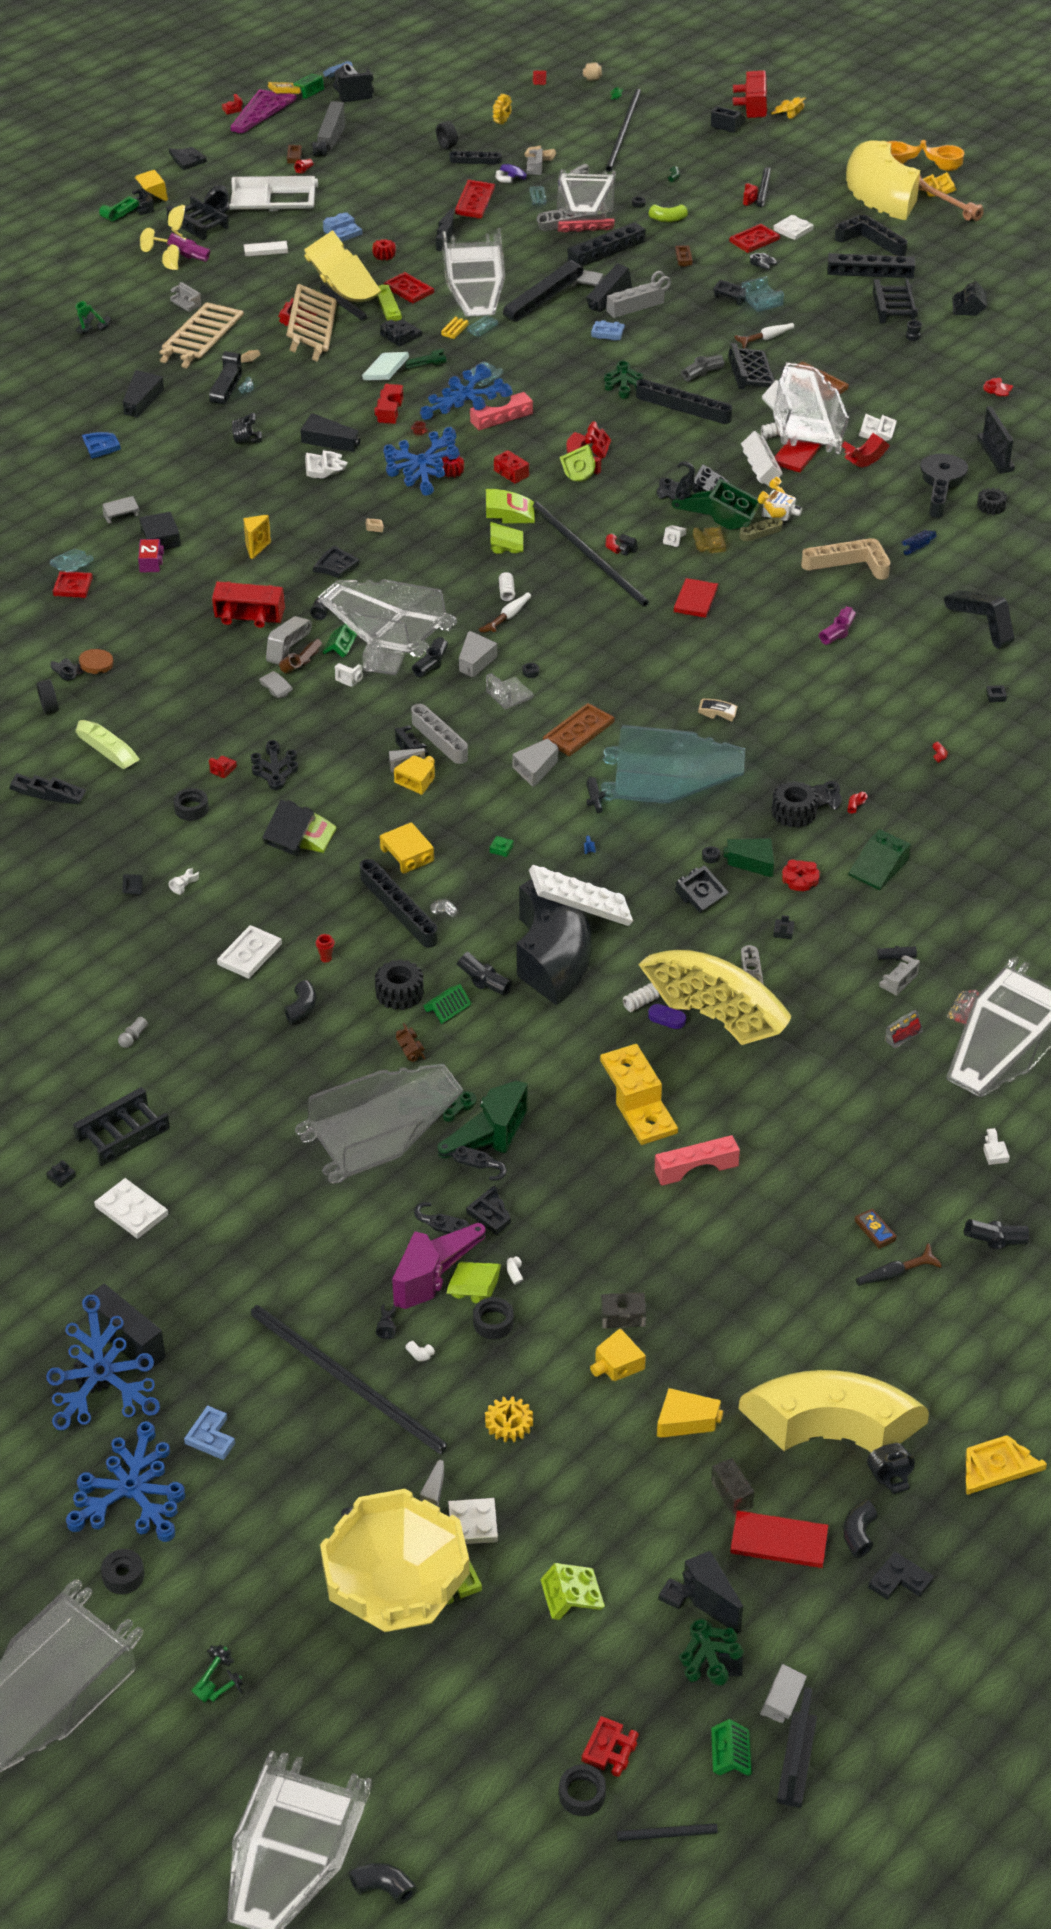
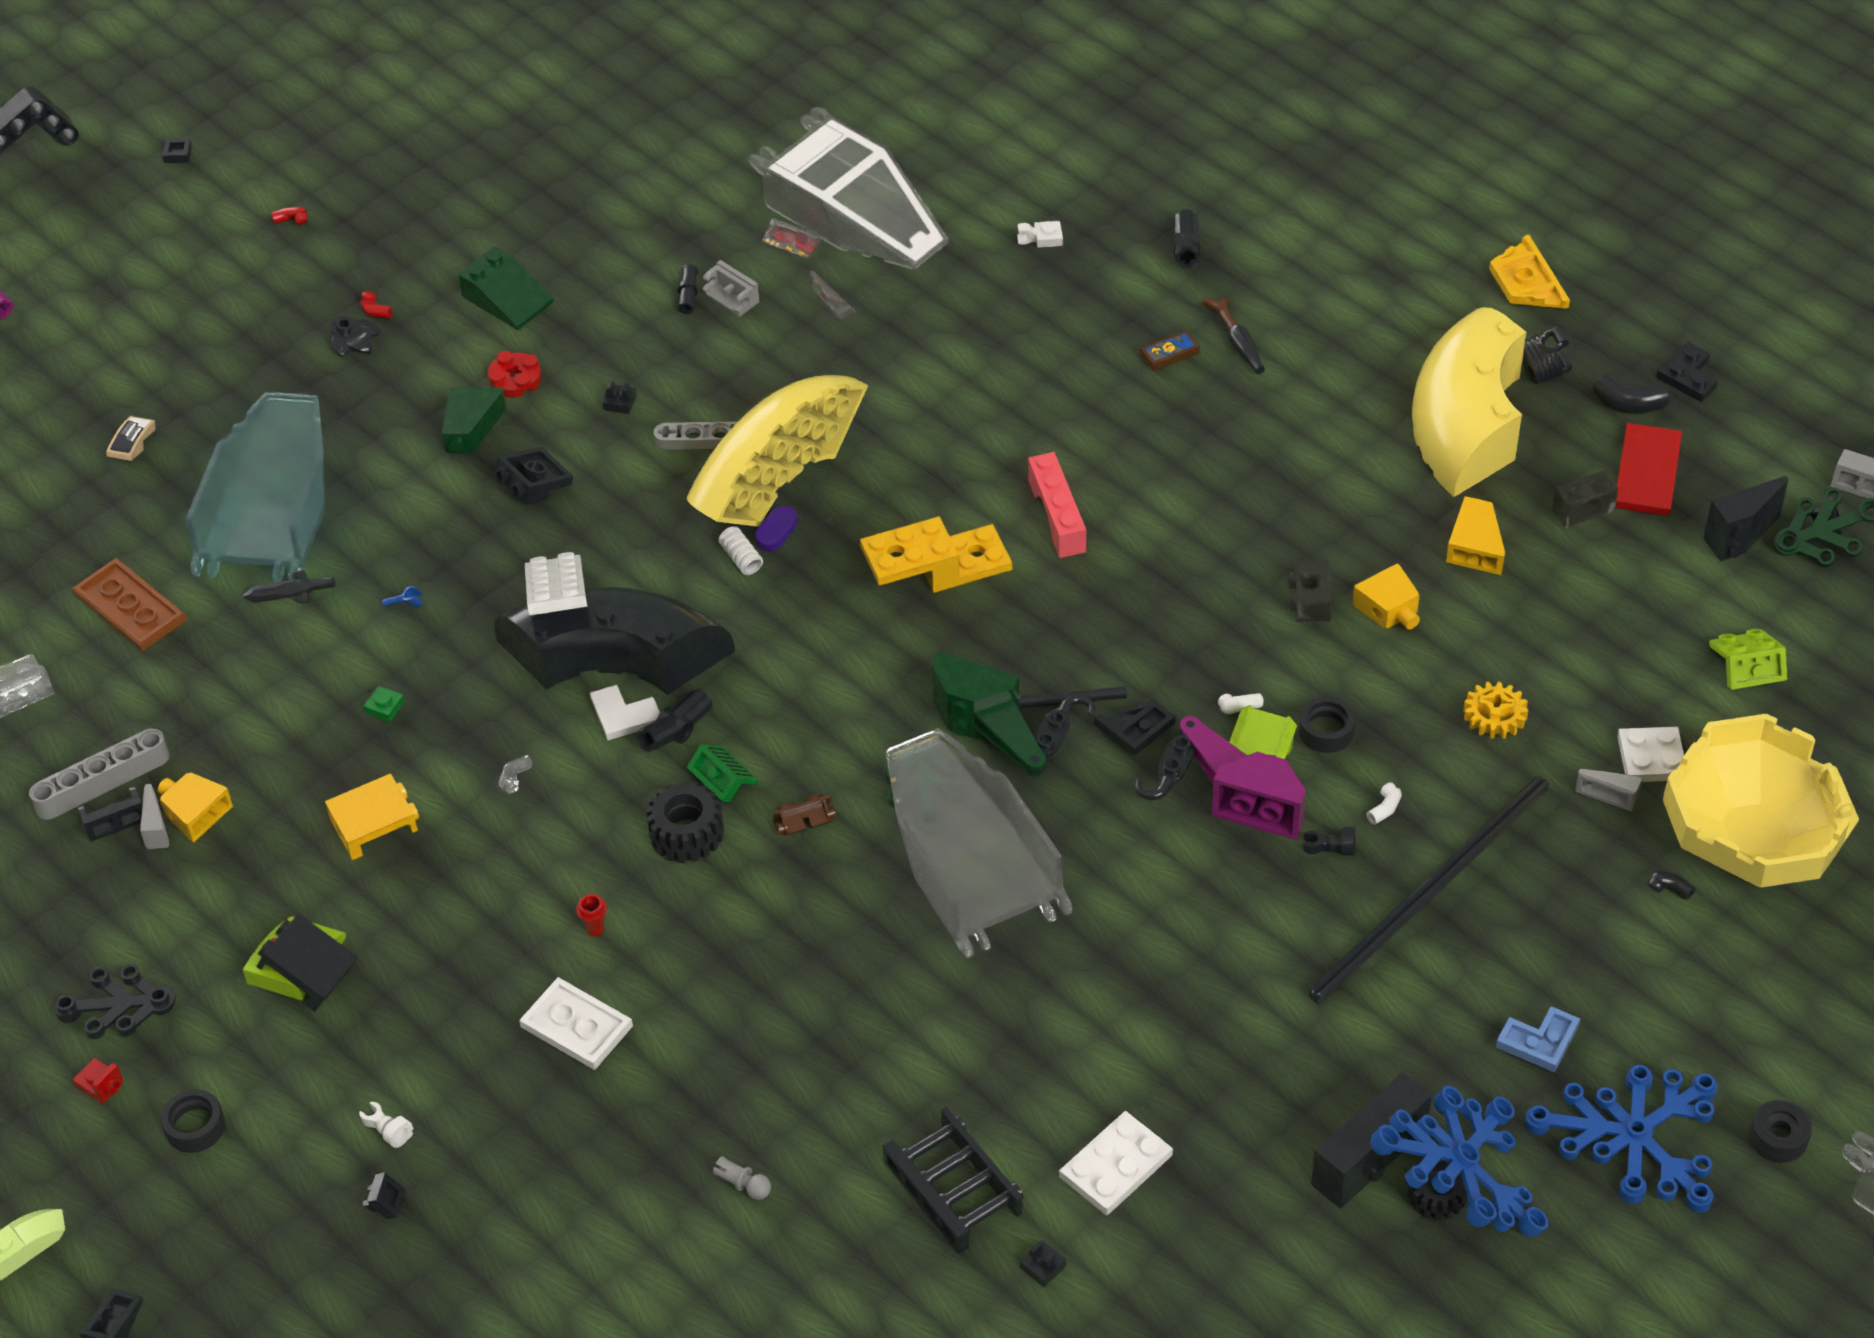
camera: 85 degrees left, 5 degrees up
black cylinder [284,980,317,1025] -> none
black beam [360,859,438,948] -> none
light grey slope [513,738,559,787] -> none
black tile [658,1578,686,1609] -> none
black tile [702,846,720,863] -> none
black tyre [771,781,818,827] -> none
none -> white tile [590,685,660,741]
none -> black bar [1020,686,1127,708]

